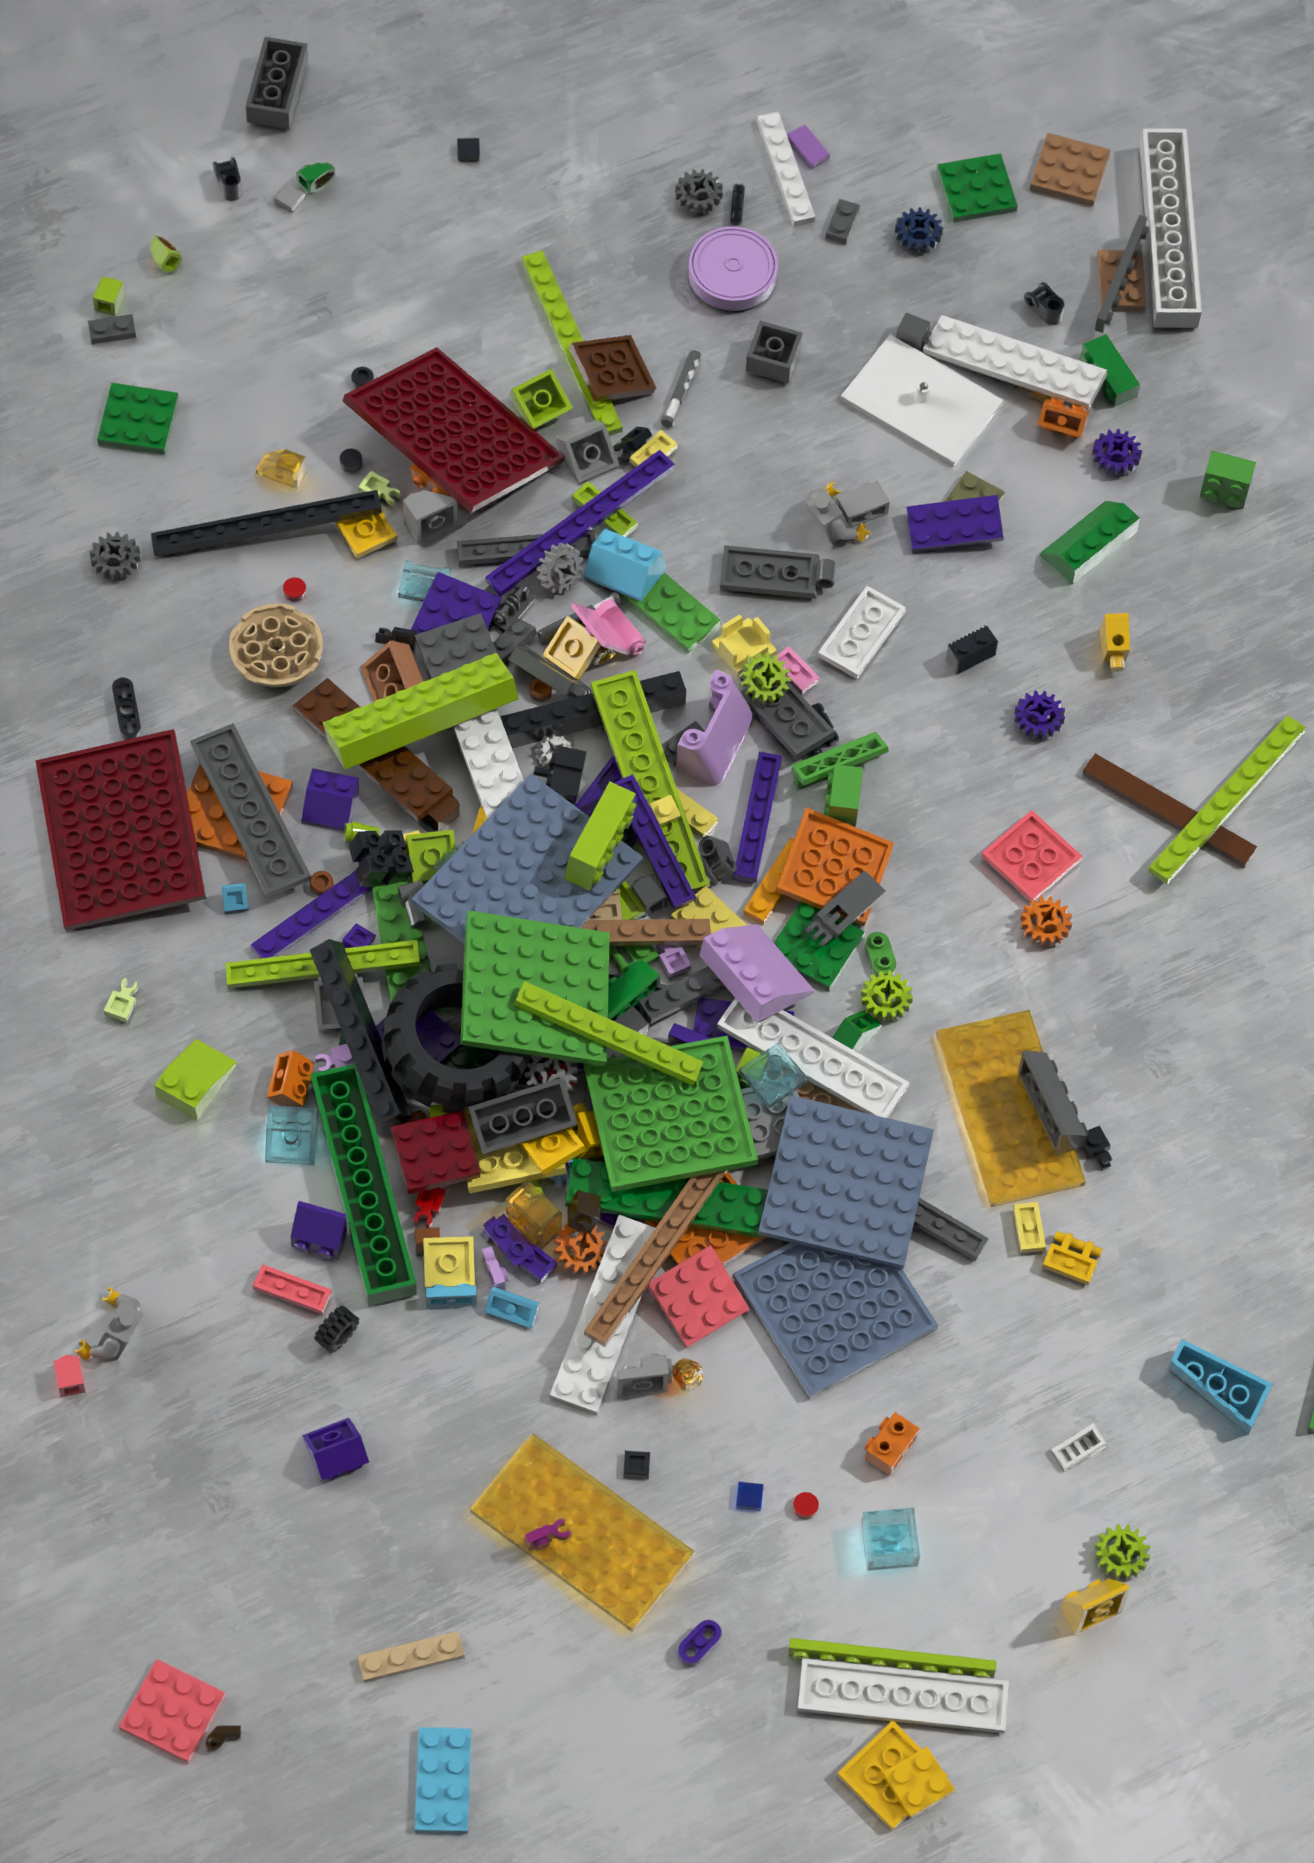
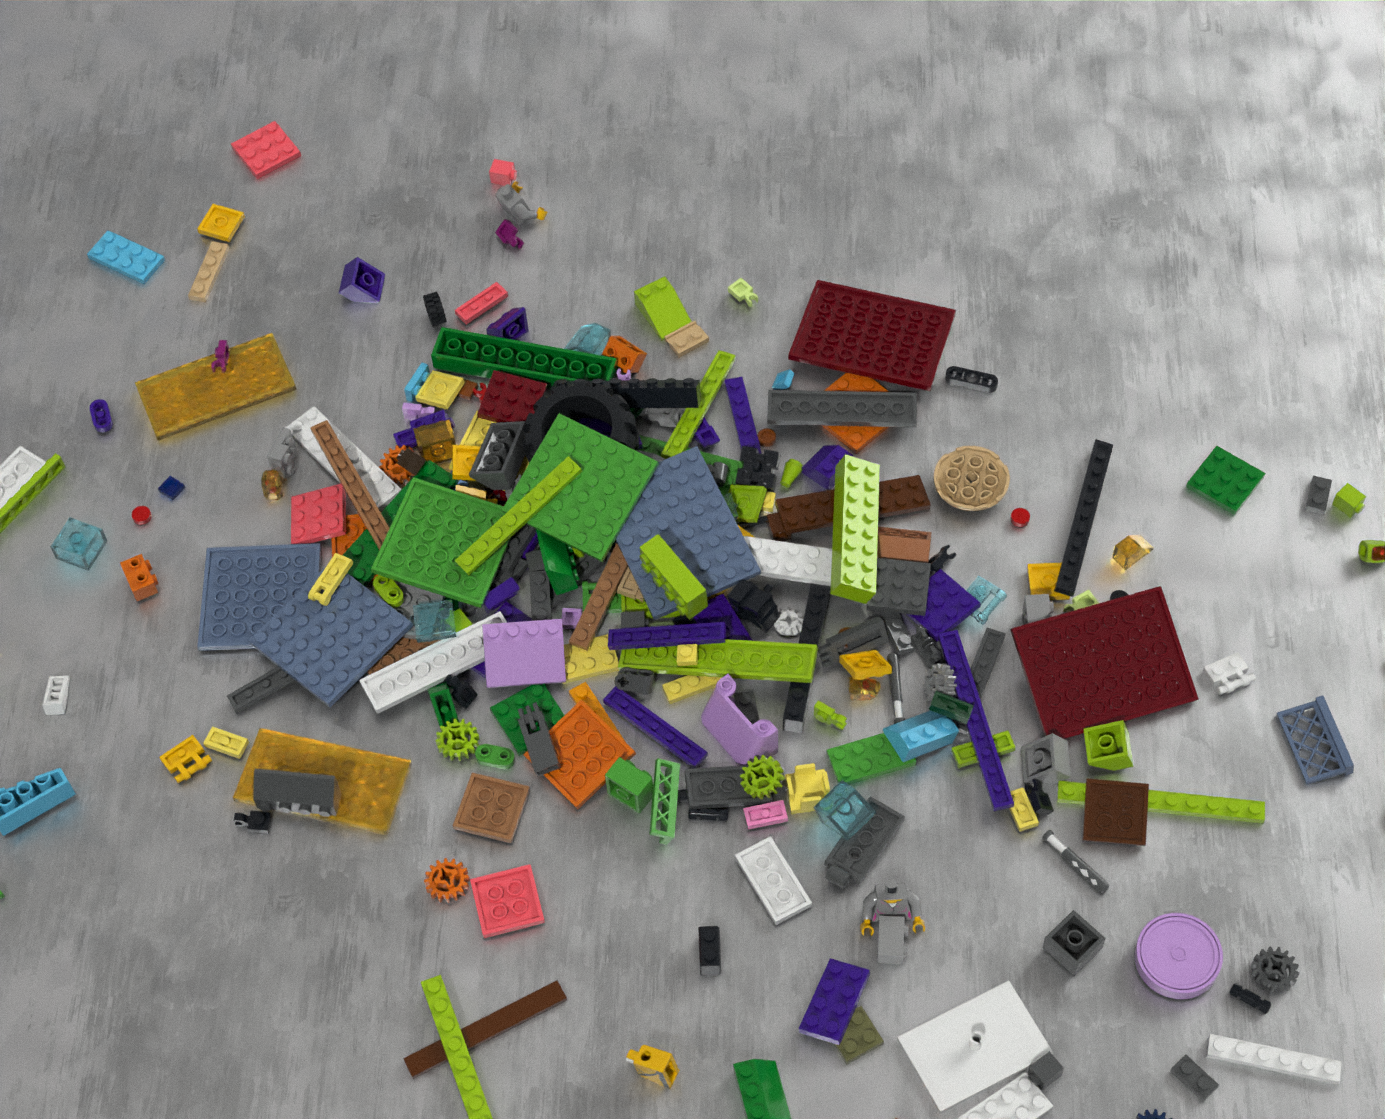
camera: 125 degrees right, 5 degrees down
dark grey gear [90,532,141,580] -> none
dark brown arm [205,1725,241,1751] -> none
black tile [351,367,374,388] -> none
medium azure plate [484,1287,540,1328] -> none
bright pink door [571,599,646,655] -> none
black tile [623,1451,650,1479] -> none
medium lavender tile [787,124,830,169] -> none
dark purple gear [1014,690,1065,740] -> none
none -> yellow plate [197,204,245,242]
none -> light yellow plate [308,553,353,606]
none -> lime plate [373,575,404,608]
none -> black plate [444,675,478,709]
none -> medium nougat plate [453,773,530,843]
none -> magenta plate [495,219,524,249]
none -> tan plate [665,320,709,358]
none -> clear light blue slope [813,780,876,841]
none -> lime plate [814,700,847,730]
none -> dark green plate [929,691,974,724]
none -> white plate [1203,652,1256,695]
none -> sand blue fence [1277,695,1354,785]

